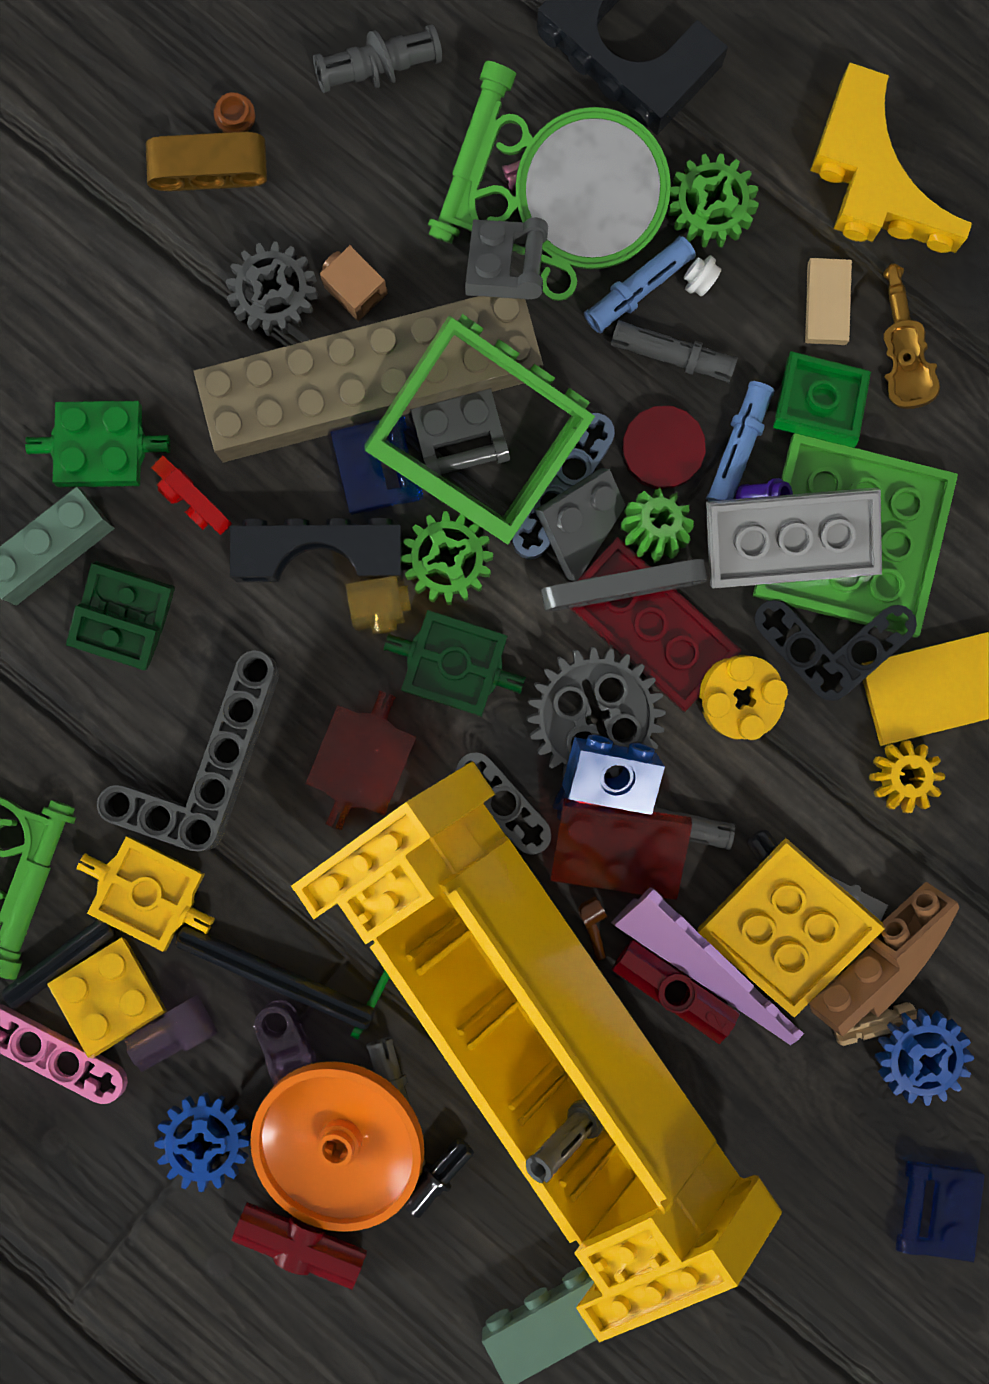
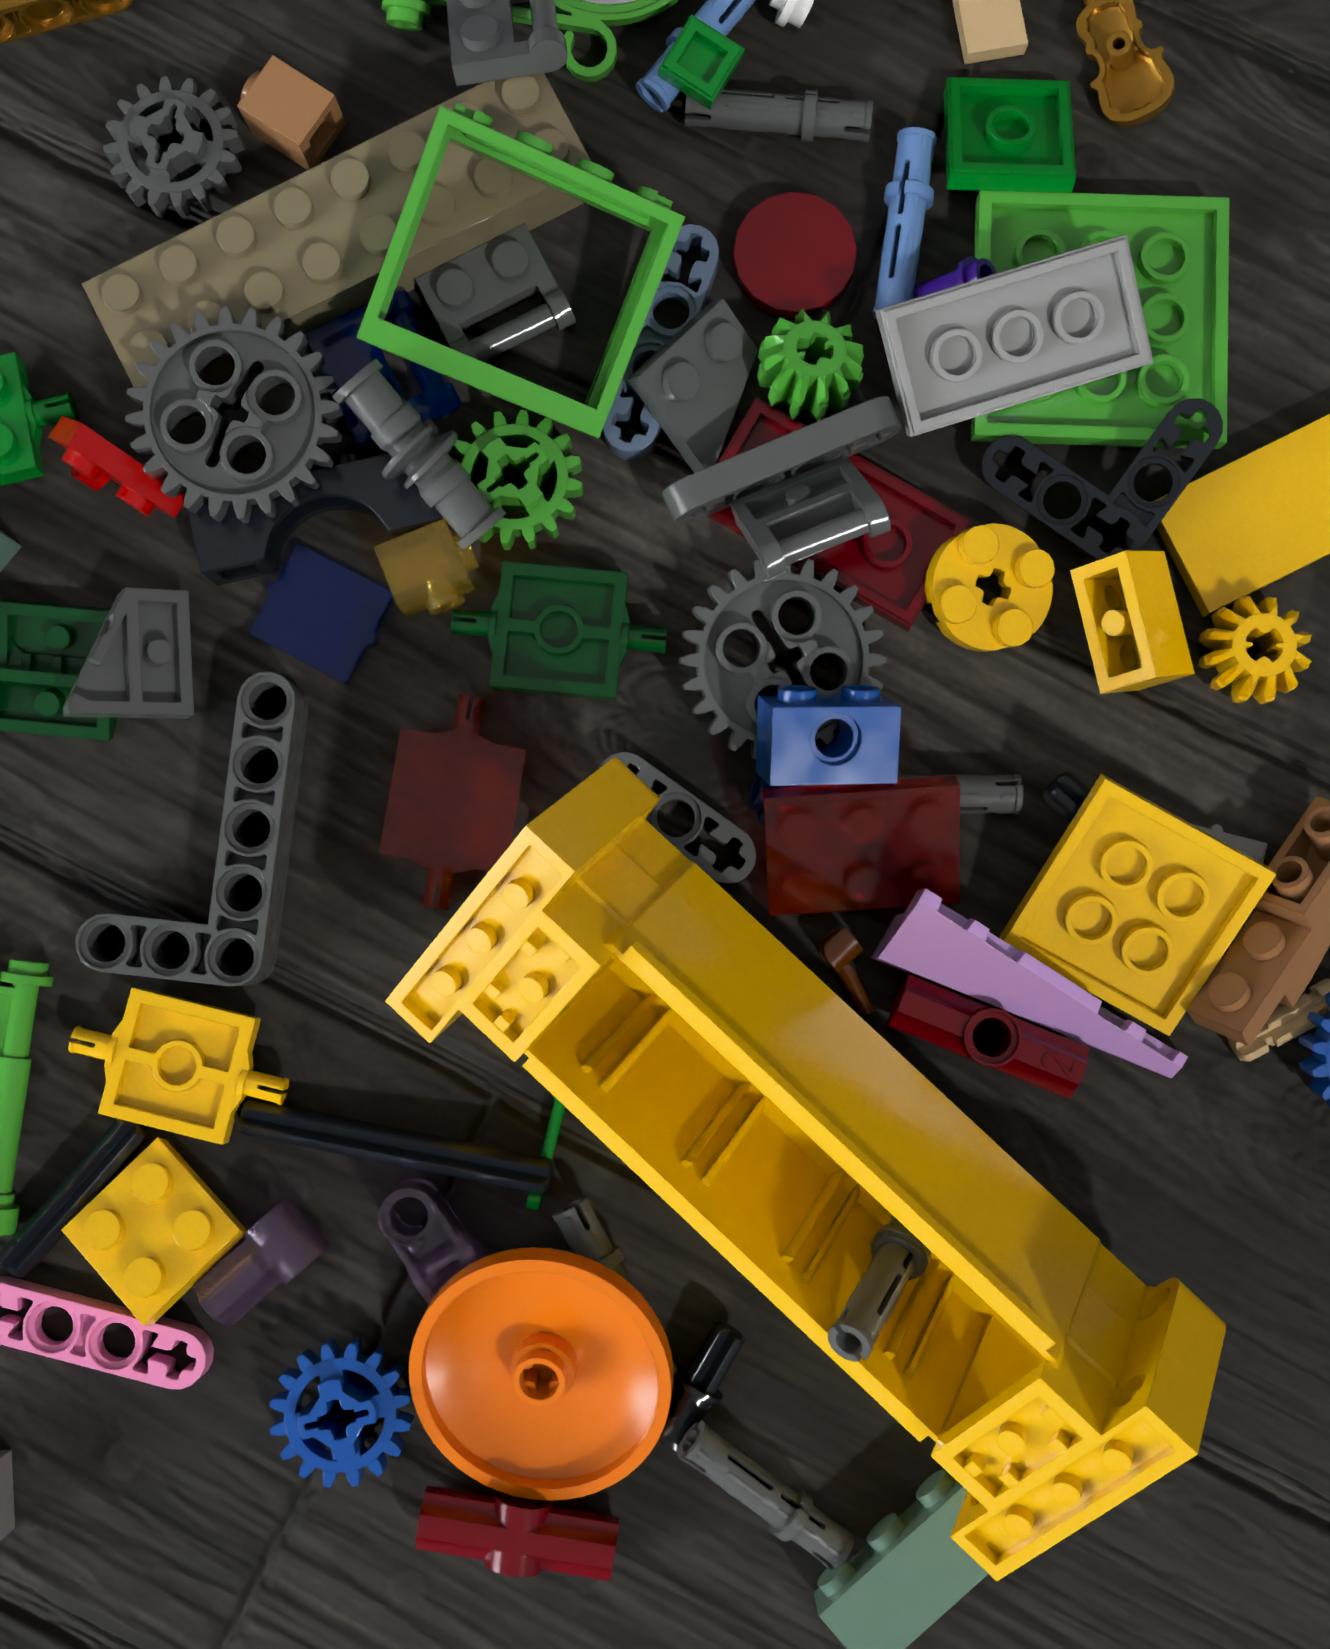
camera: 10 degrees left, 0 degrees up
none -> dark grey wing [63,587,194,719]
none -> dark grey gear [125,306,343,523]
none -> clear blue piece [249,543,395,685]
none -> dark grey piece [332,359,506,550]
none -> green tile [657,14,745,110]
none -> dark grey pin [677,1420,855,1570]
none -> dark grey plate [730,455,891,580]
none -> yellow brick [1070,550,1195,694]

